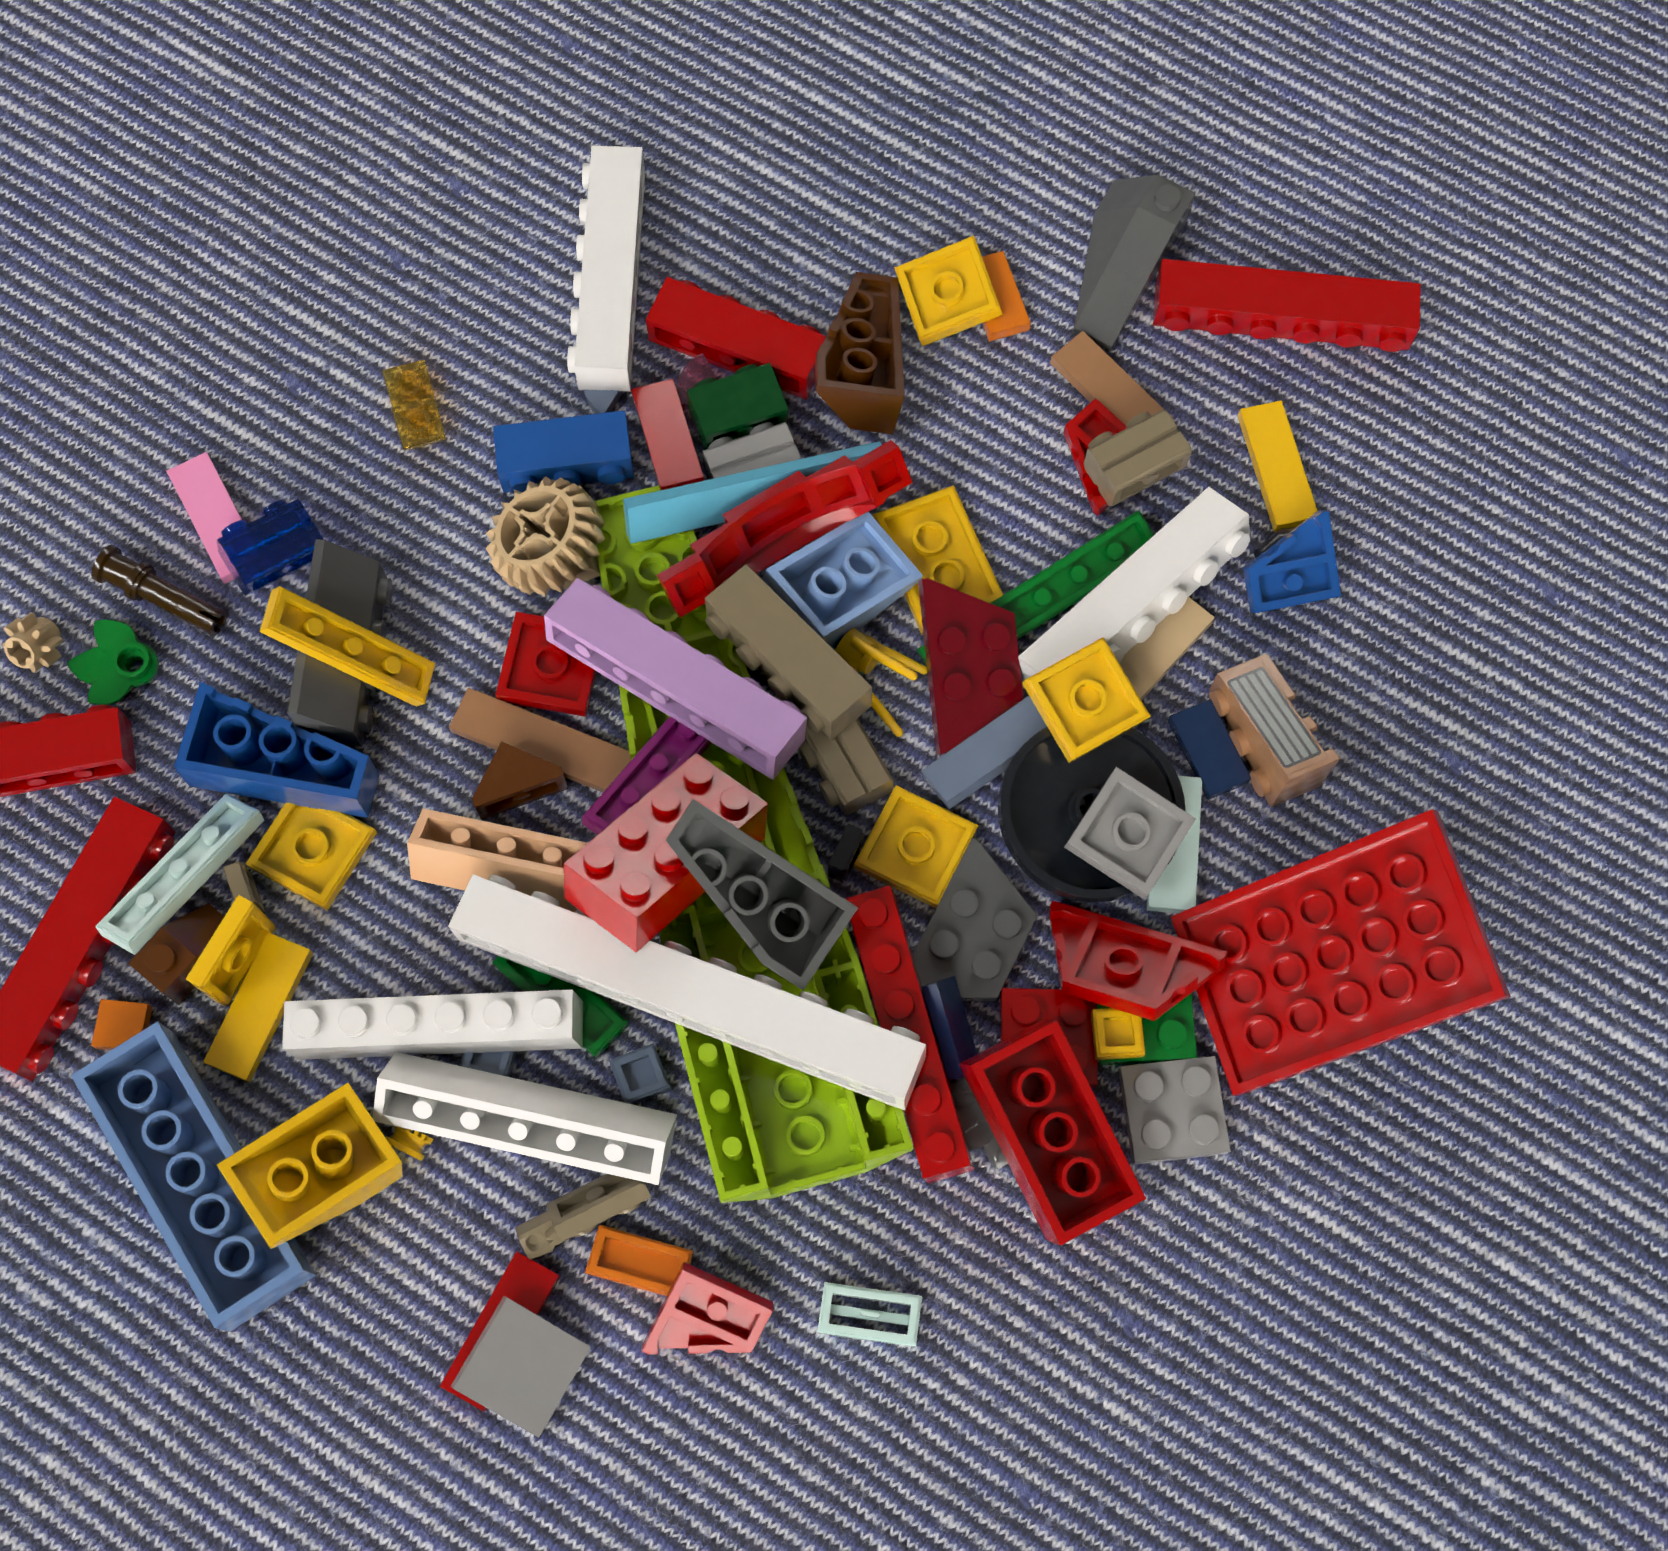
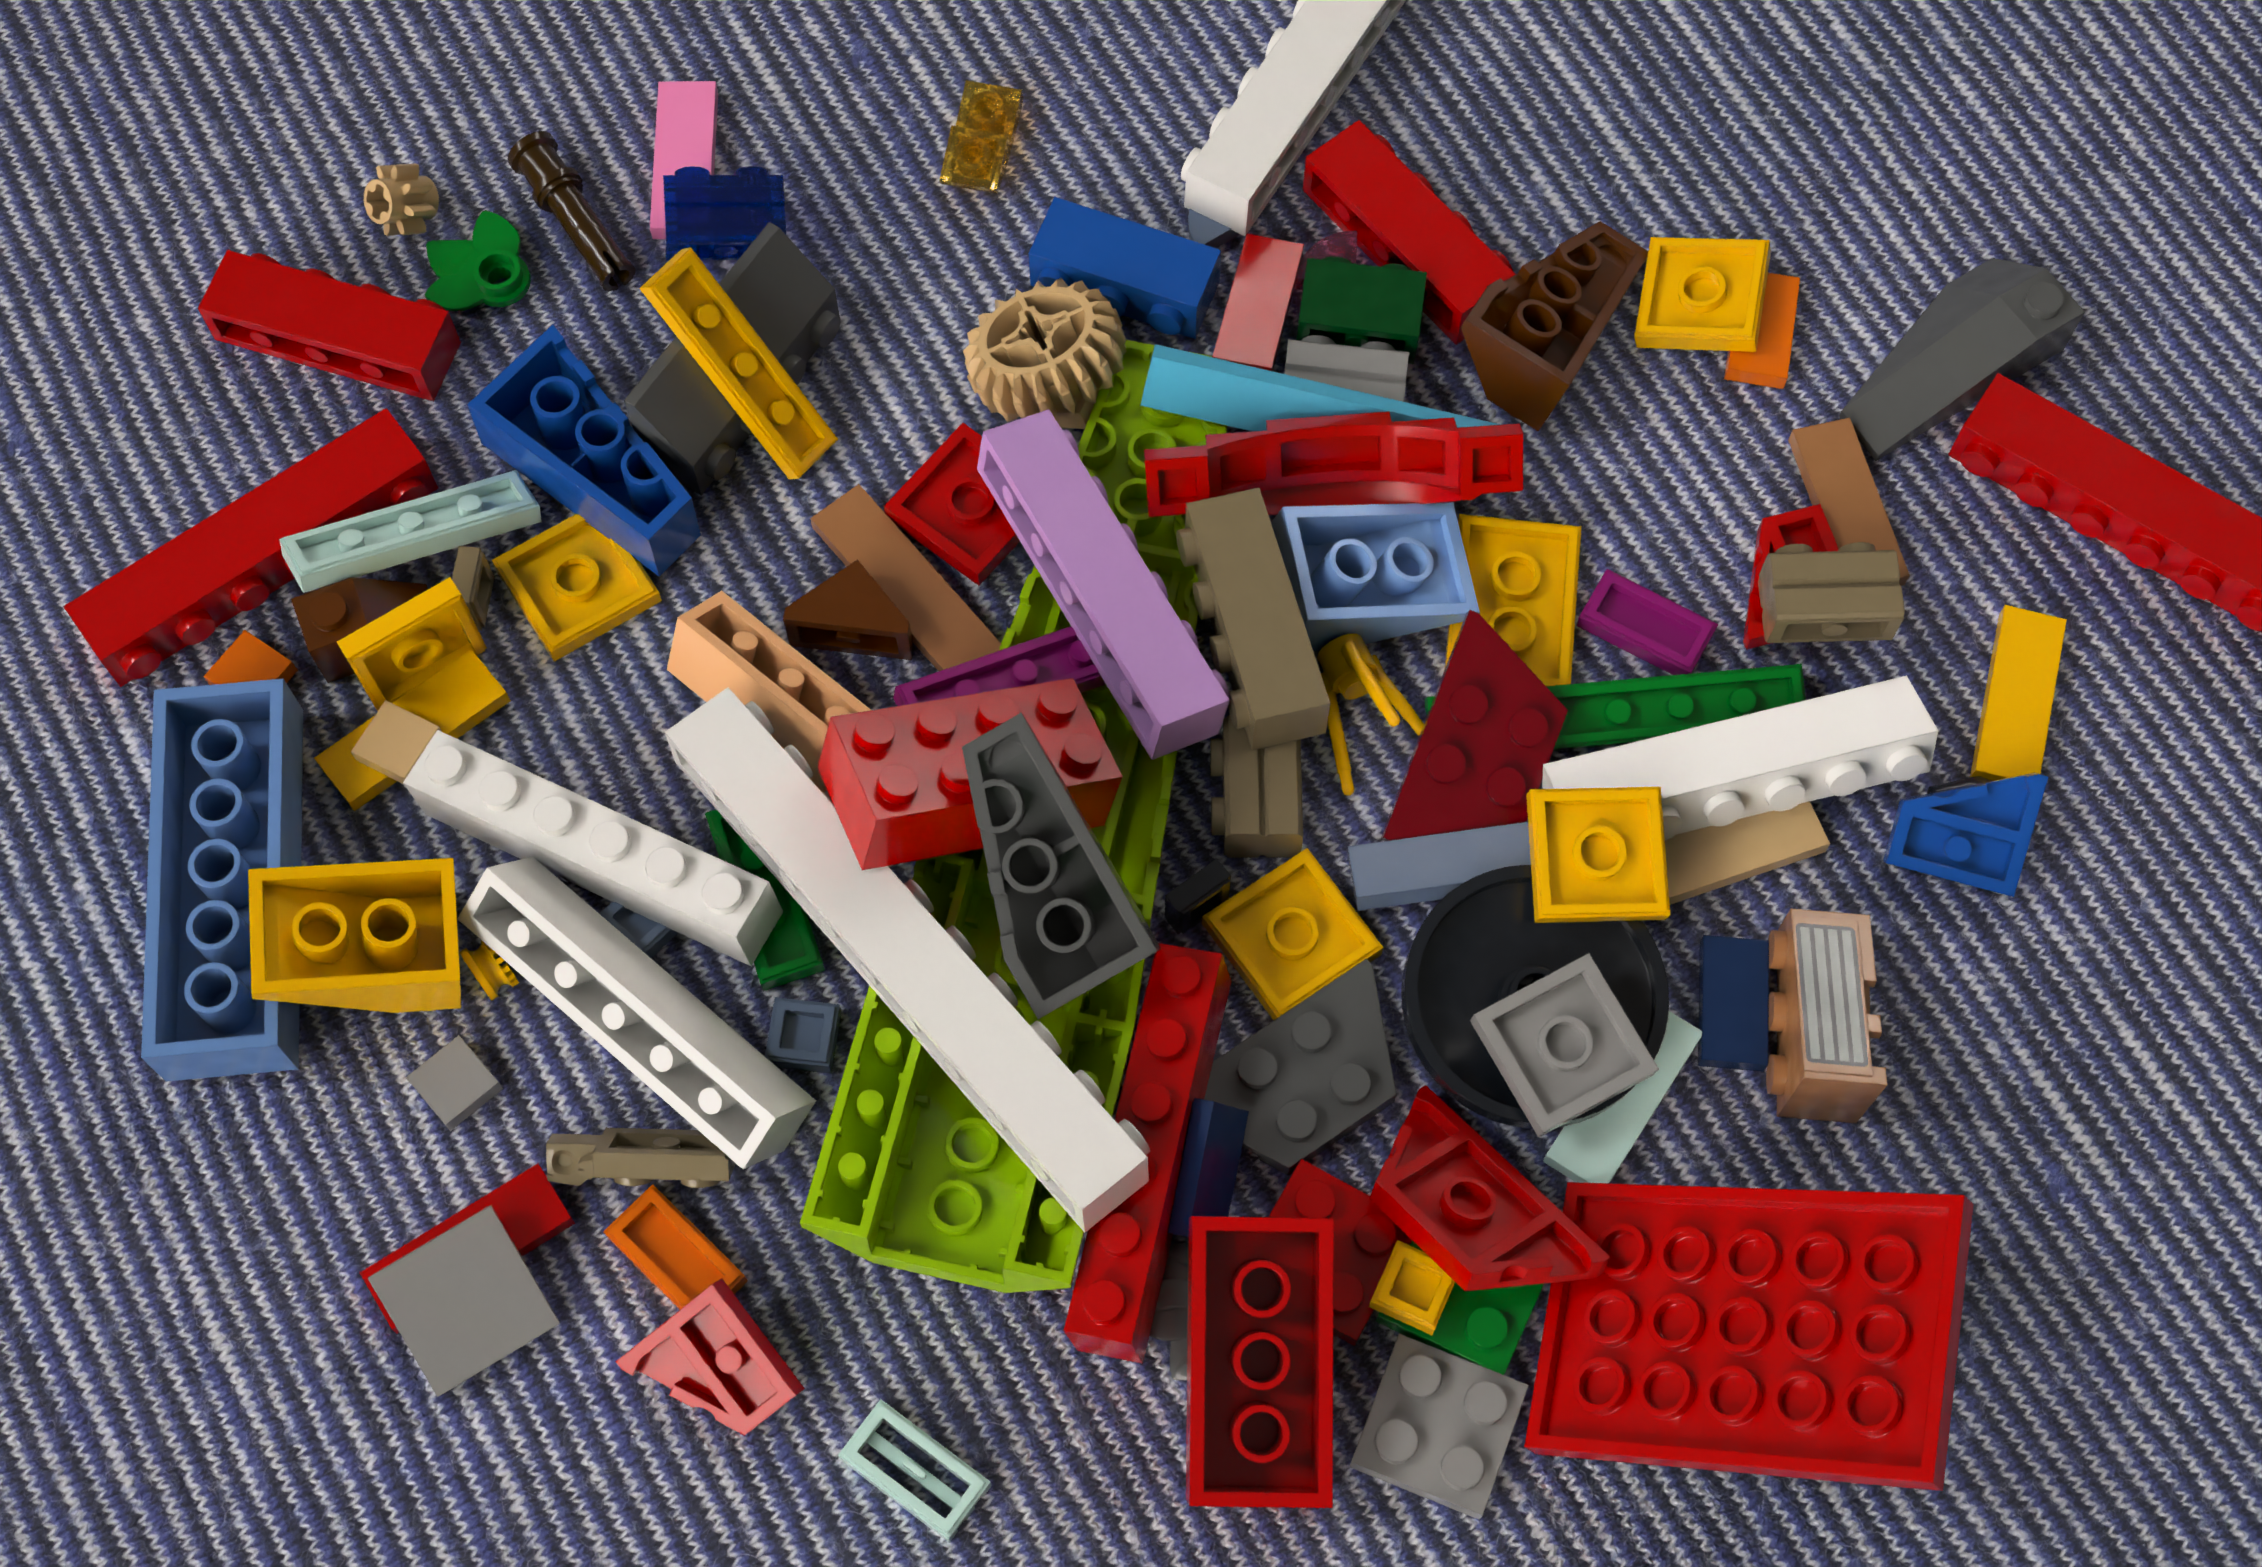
camera: 30 degrees right, 5 degrees down
none -> tan tile [351,700,442,784]
none -> light grey tile [406,1035,503,1131]
none -> magenta tile [1576,569,1718,675]

